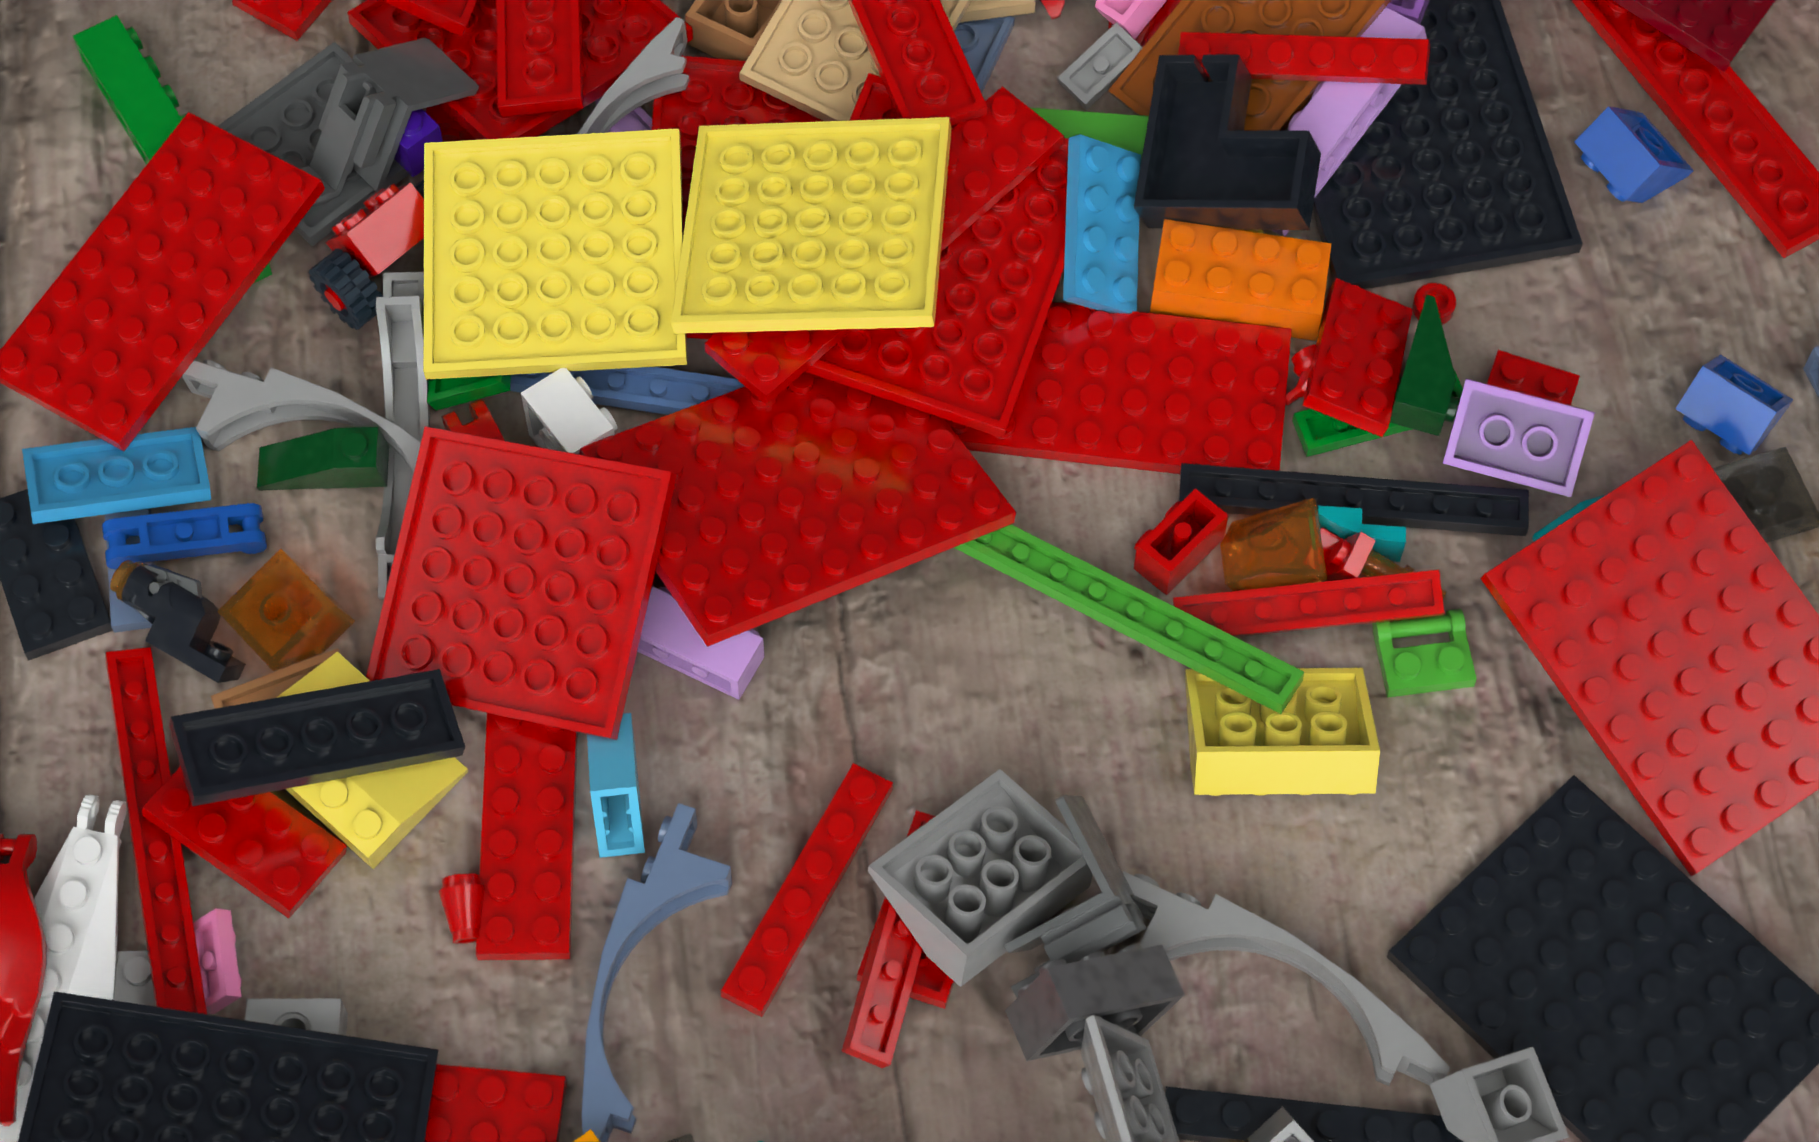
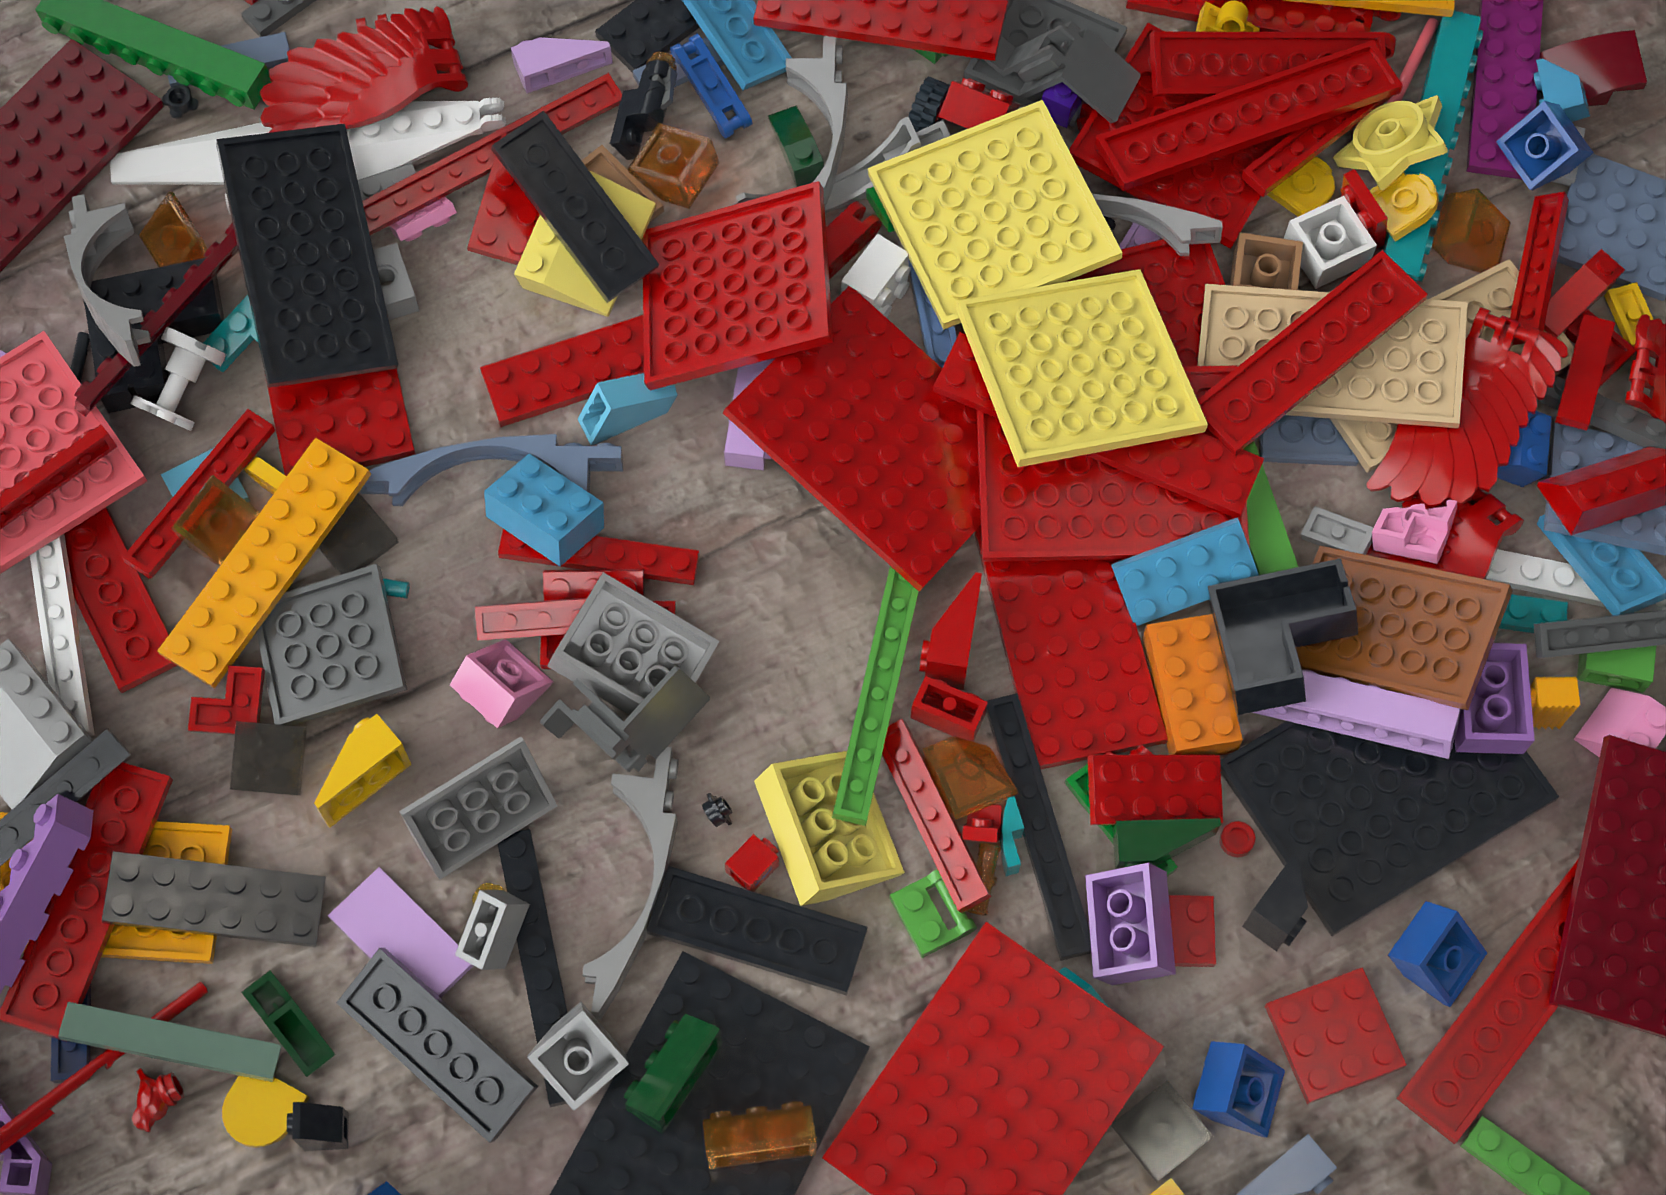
camera: 70 degrees right, 5 degrees up
red cone [438,873,485,944] -> none
flat silver brick [1005,944,1185,1061] -> none
red plate [1178,32,1430,85] -> none
none -> bright pink slope [450,639,553,729]
none -> dark azure brick [484,453,604,566]
none -> lavender slope [511,37,612,93]
none -> red plate [543,569,644,601]
none -> dark green slope [624,1014,722,1134]
none -> black plate [647,866,868,996]
none -> black plate [702,793,732,827]
none -> clear orange slope [703,1101,817,1169]
none -> red brick [725,834,779,892]
none -> red slope [919,572,982,690]
none -> black slope [1242,856,1308,952]
none -> red plate [1265,967,1407,1105]

